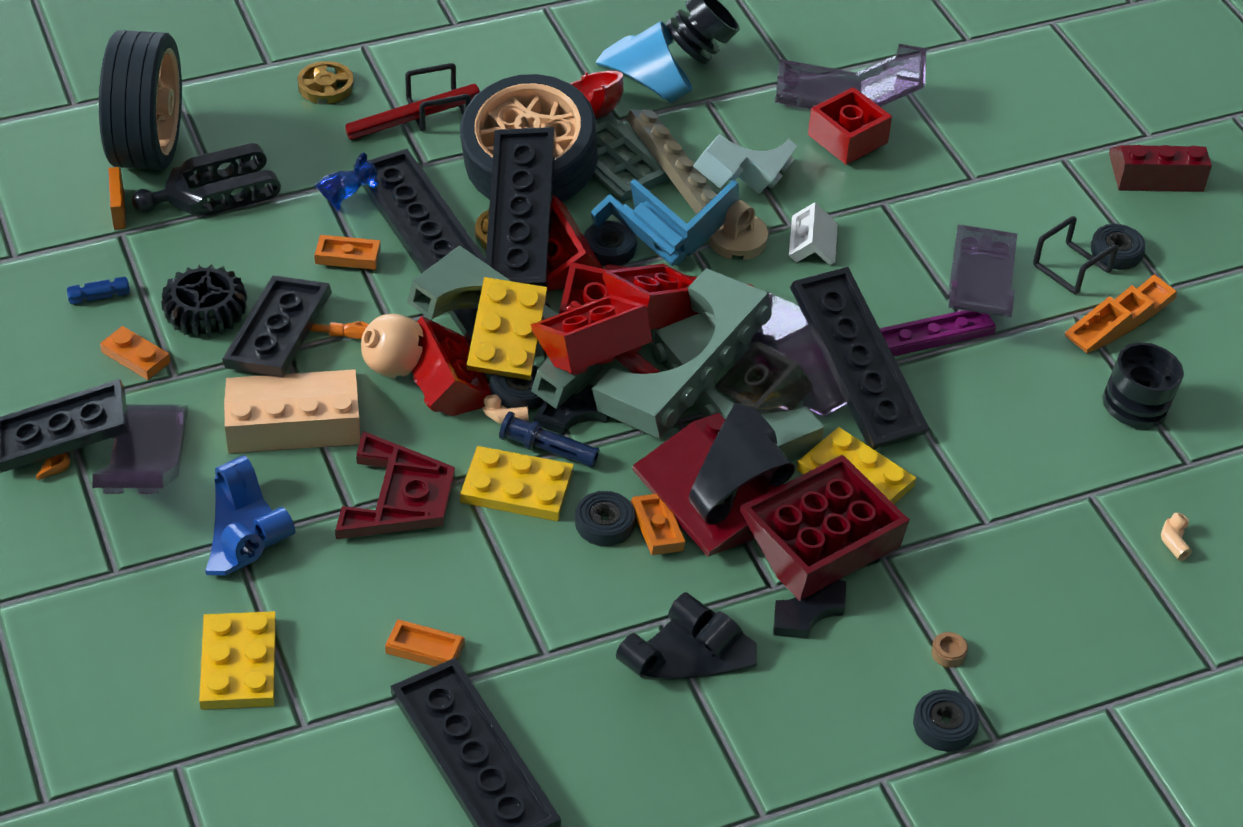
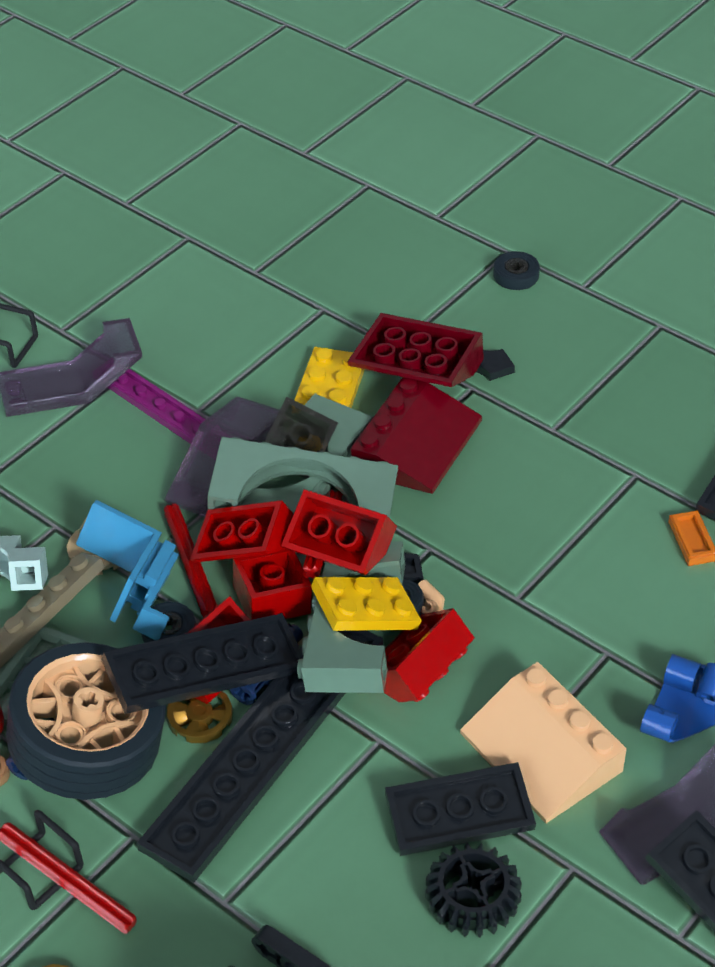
camera: 115 degrees left, 0 degrees up
orange plate [100,326,170,380] -> none
orange hand [311,321,369,339] -> none
clear blue animal [314,152,379,211] -> none
orange plate [314,235,381,270] -> none
dark red wing [335,431,455,539] -> none
light nougat cylinder [361,314,423,379] -> none
yellow plate [460,446,574,521] -> none
dark blue pin [499,411,600,468] -> none
black bush [575,491,635,546] -> none
black panel [616,592,757,680] -> none
orange plate [631,494,685,555] -> none
black panel [689,403,795,525] -> none
white panel [789,202,838,265] -> none
black plate [790,267,930,449] -> none
medium nougat tile [931,632,968,668] -> none
orange slope [1065,274,1177,354] -> none
black wheel [1102,342,1184,429] -> none
light nougat arm [1161,513,1192,561] -> none

